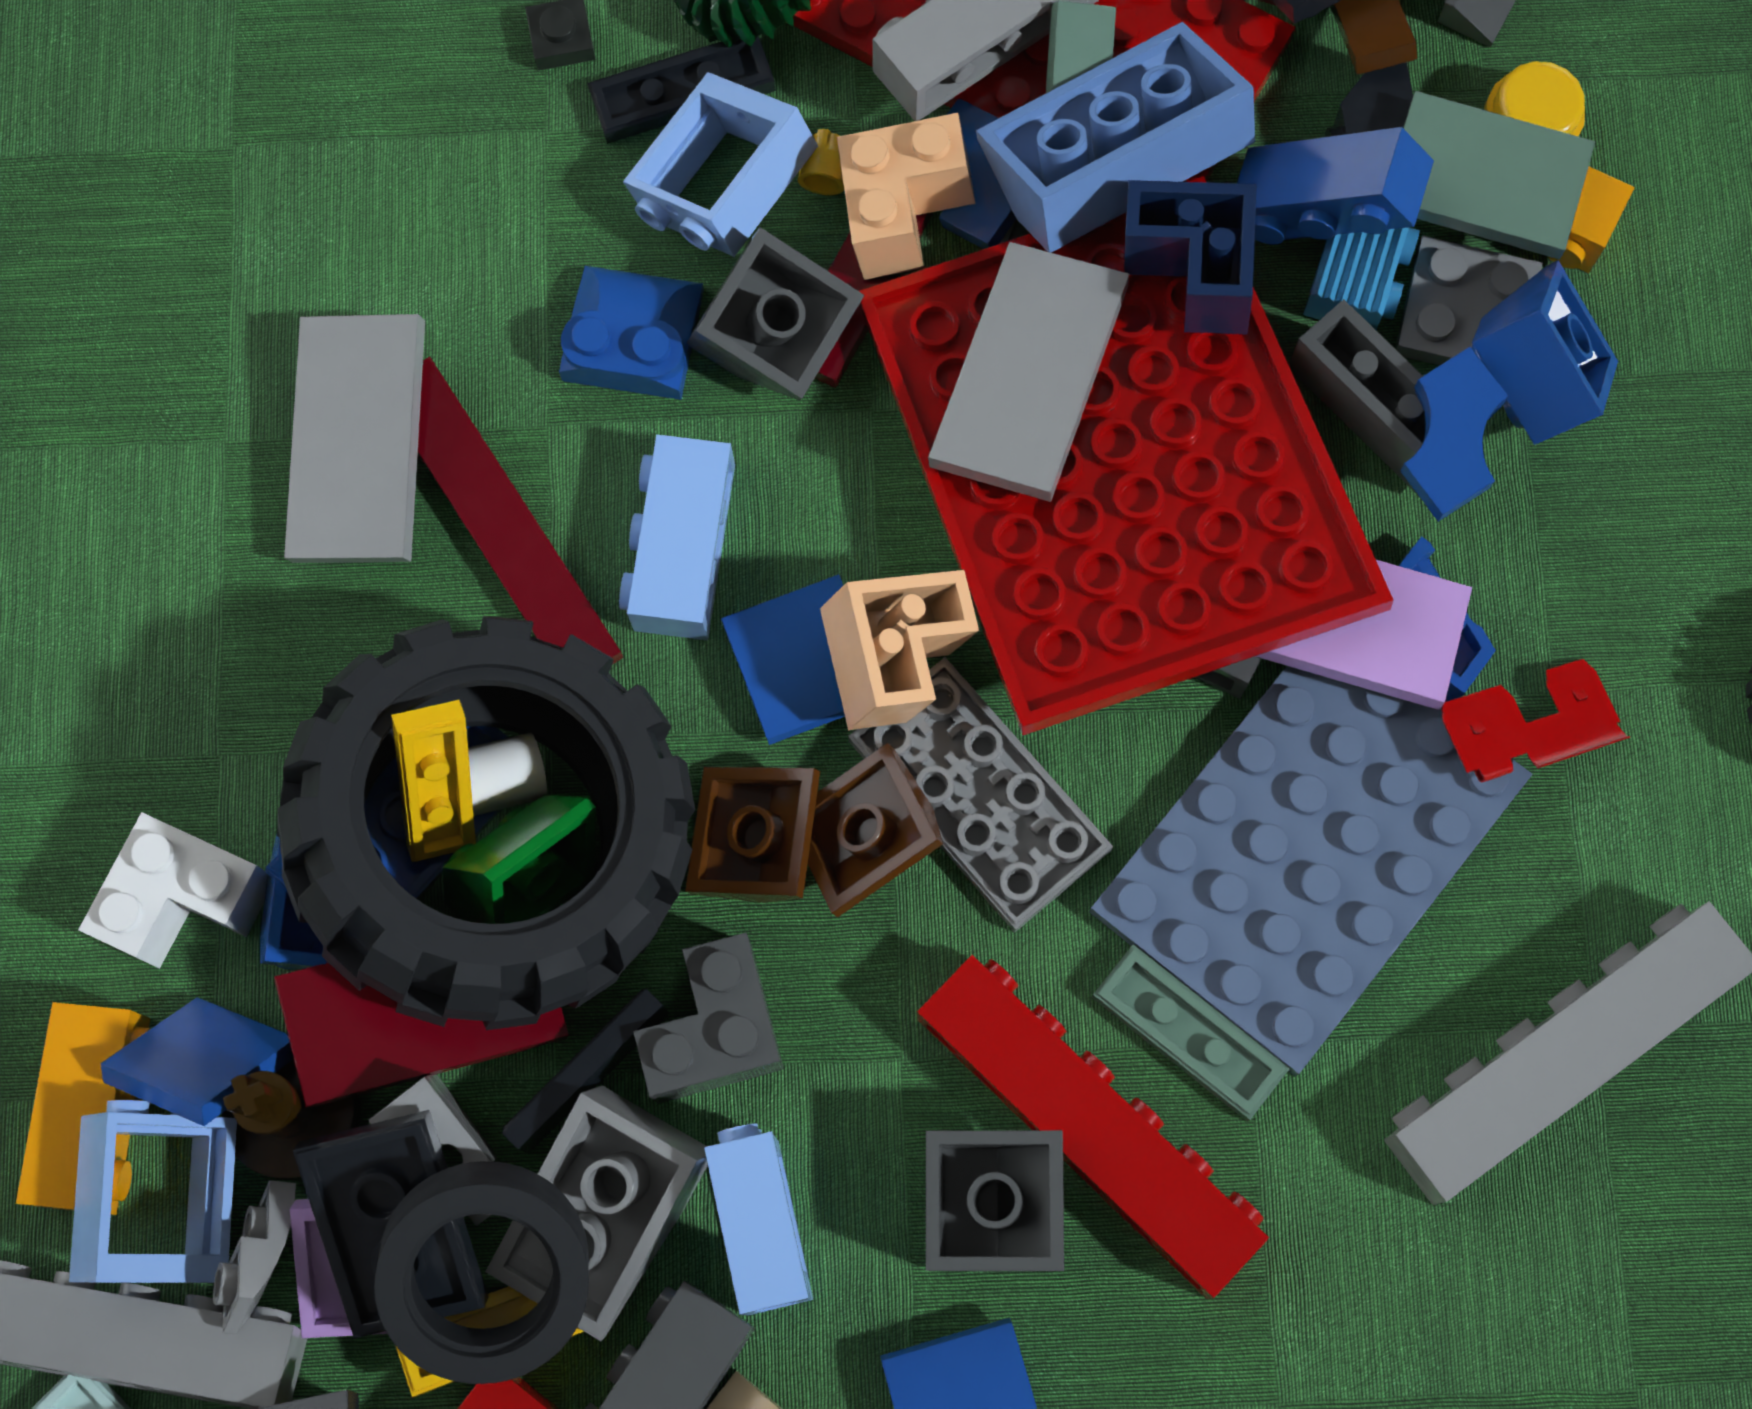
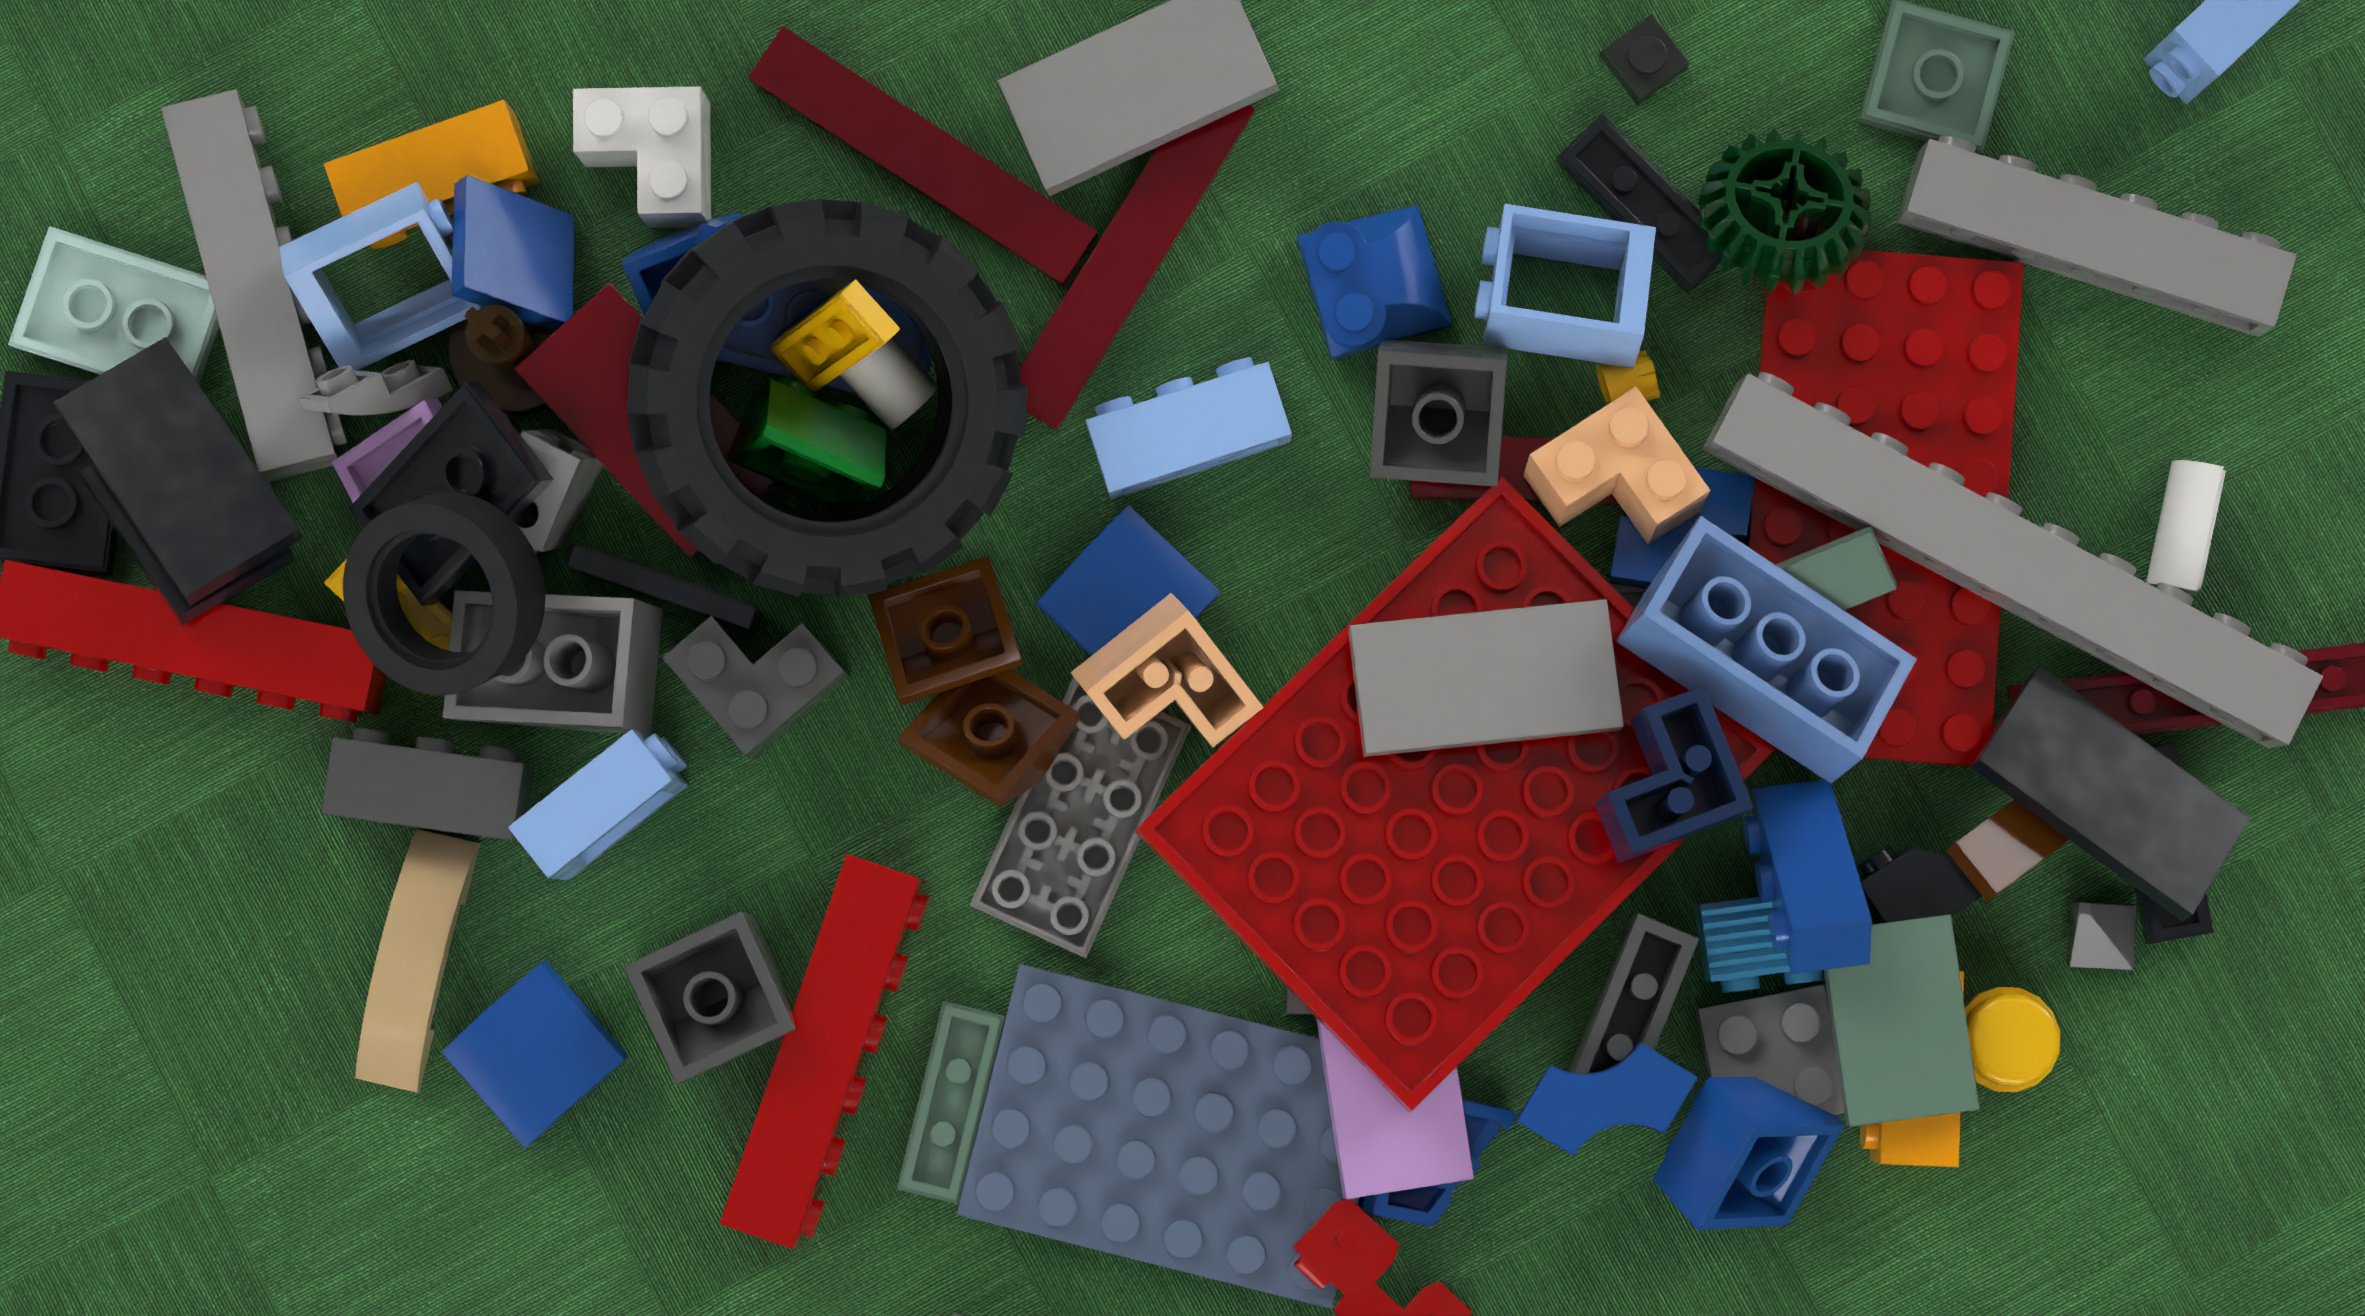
camera: 65 degrees right, 10 degrees up
none -> dark red tile [748,26,1098,287]

